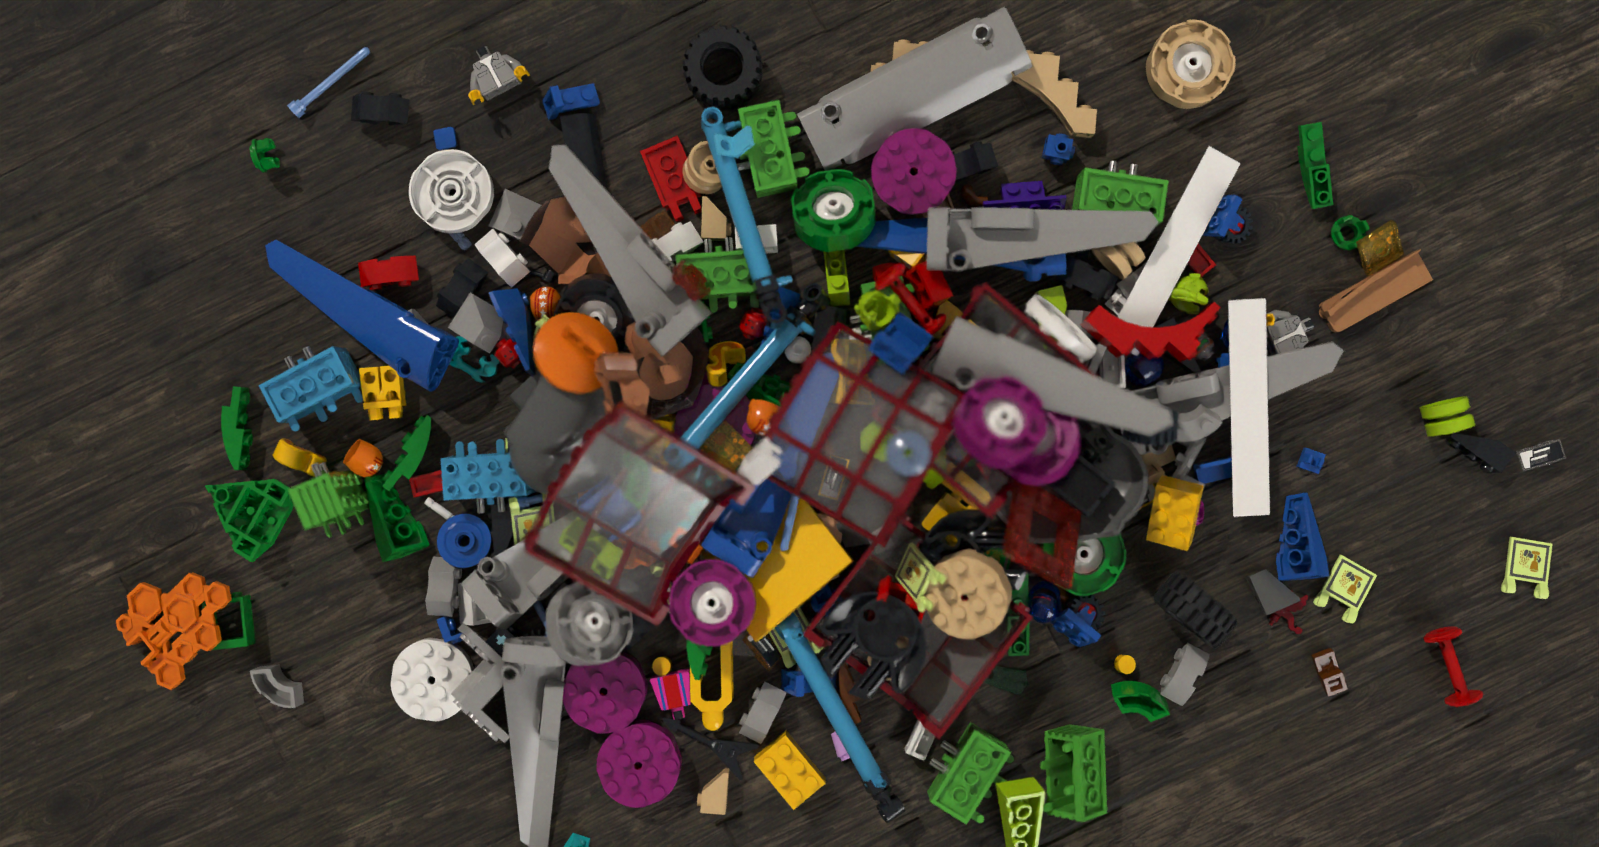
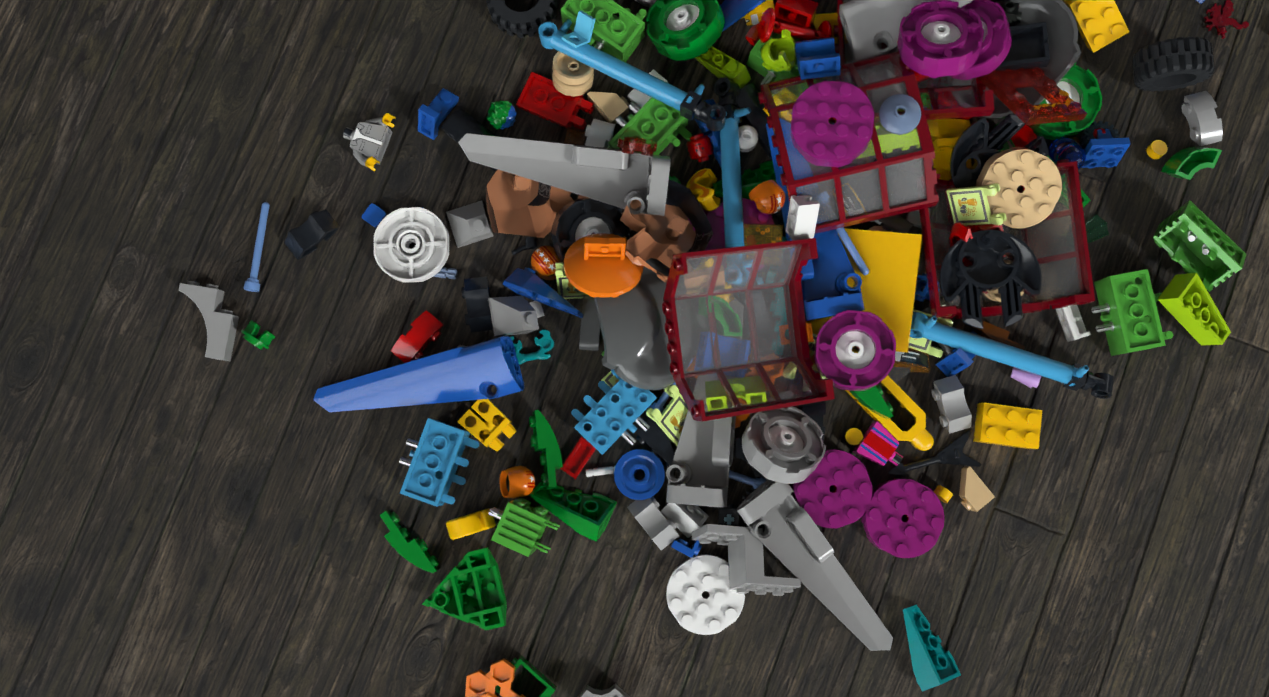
camera: 45 degrees left, 5 degrees down
white brick [475,229,530,288] -> none
red head [494,338,521,368] -> none
dark grey slope [1246,569,1301,615] -> none
none -> light grey arch [179,281,239,362]
none -> green piece [487,100,516,130]
none -> magenta piece [790,81,874,167]
none -> yellow piece [933,485,953,503]

